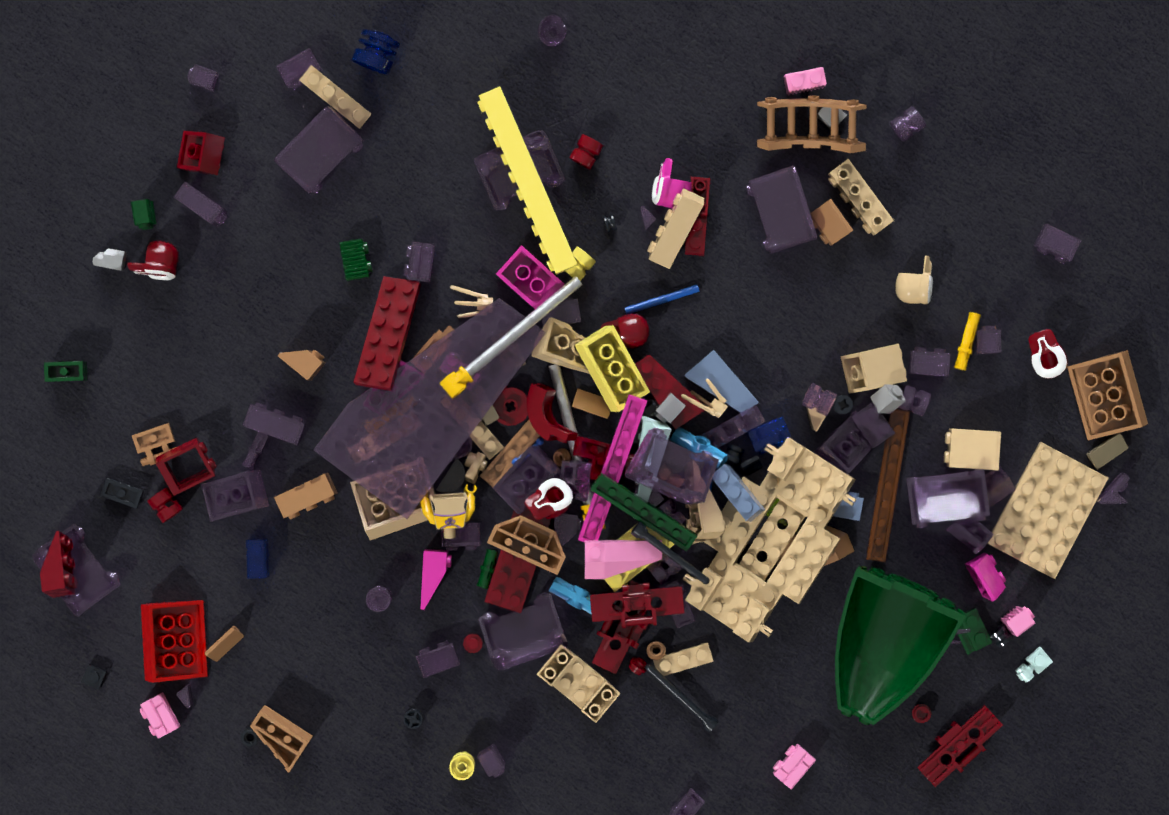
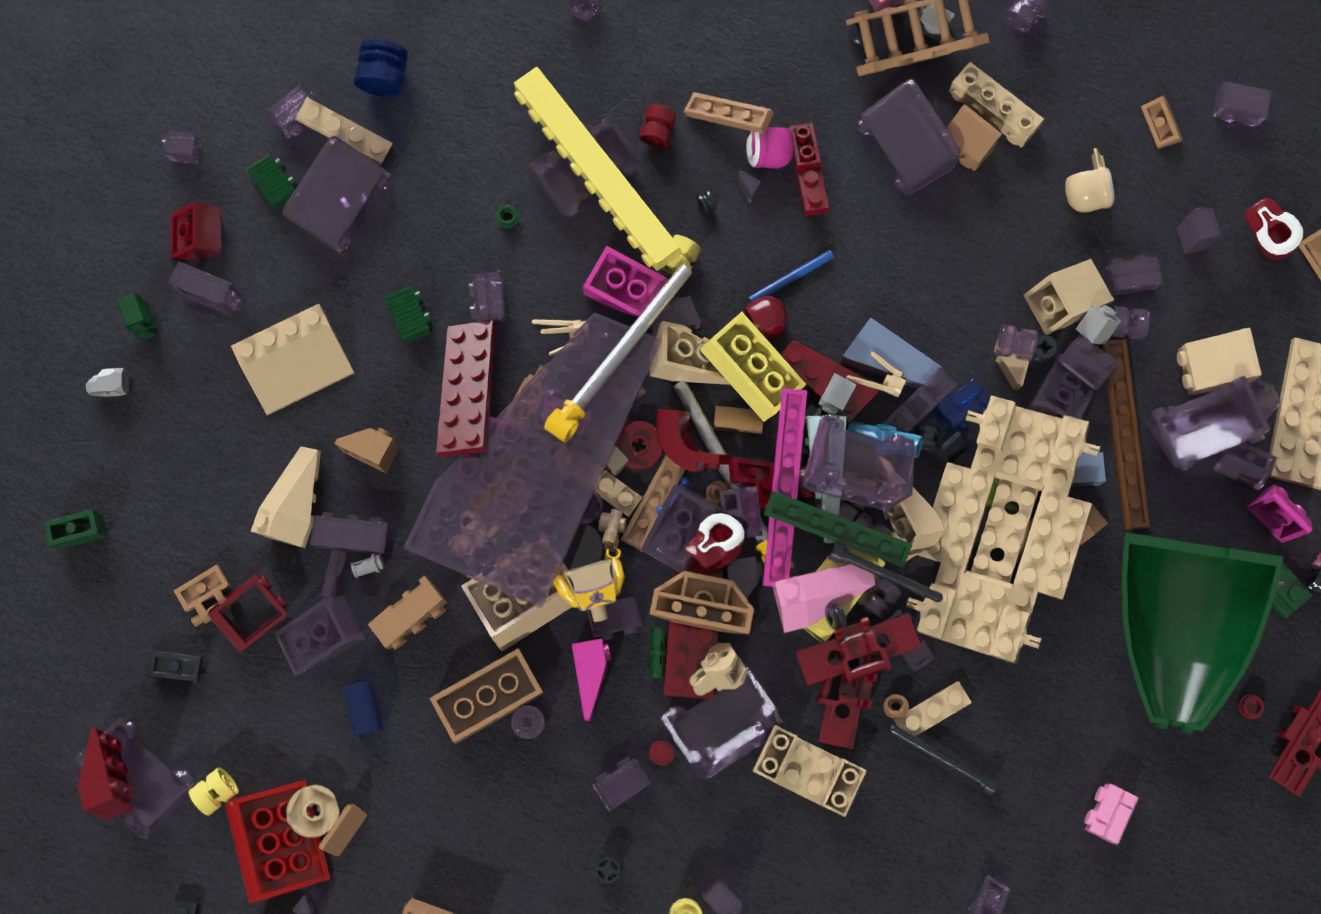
camera: 15 degrees left, 10 degrees down
dark red piece [127,241,179,280] -> none
dark red wheel [147,487,183,523] -> none
dark azure piece [549,576,592,615] -> none
dark red plate [629,657,646,675] -> none
tan brick [647,188,704,269] -> none
sand blue brick [710,464,765,522] -> none
yellow pin [954,312,981,371] -> none
none -> light yellow wheel [189,767,239,816]
none -> tan slope [231,304,354,415]
none -> dark green brick [246,154,300,212]
none -> tan wedge [251,447,321,548]
none -> tan plate [287,785,339,838]
none -> light grey pin [351,554,385,578]
none -> medium nougat brick [430,648,543,744]
none -> dark green plate [496,205,520,229]
none -> medium nougat tile [684,92,774,134]
none -> tan hinge [689,643,748,696]
none -> black bush [825,604,847,629]
none -> medium nougat slope [1141,96,1183,149]

